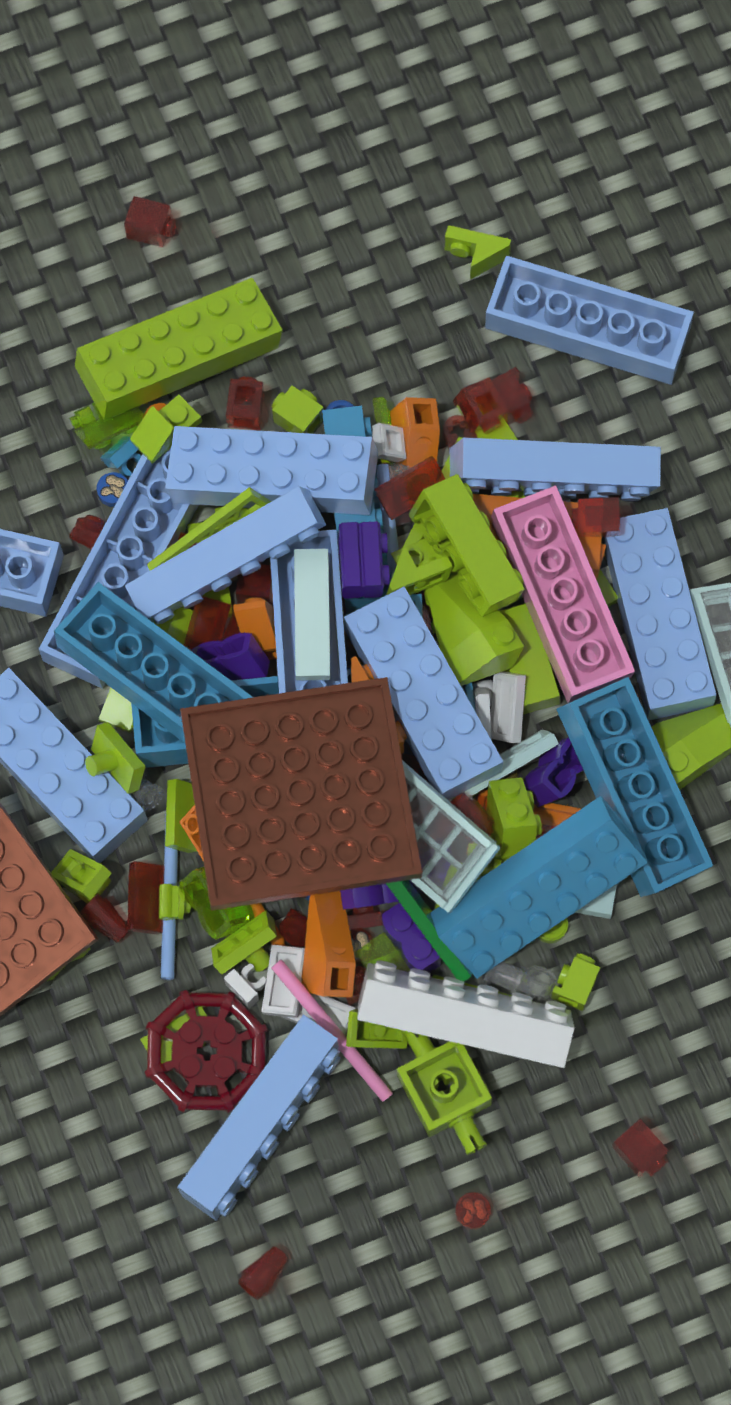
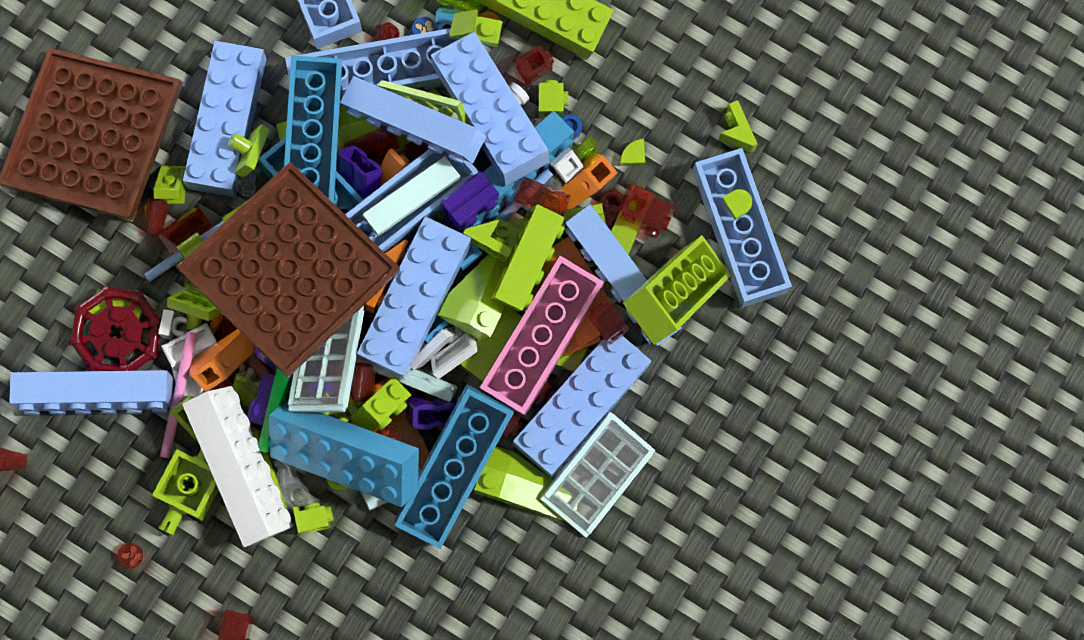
camera: 45 degrees right, 5 degrees up
none -> lime tile [620,139,645,166]
none -> lime brick [623,235,731,345]
none -> lime tile [722,189,752,220]

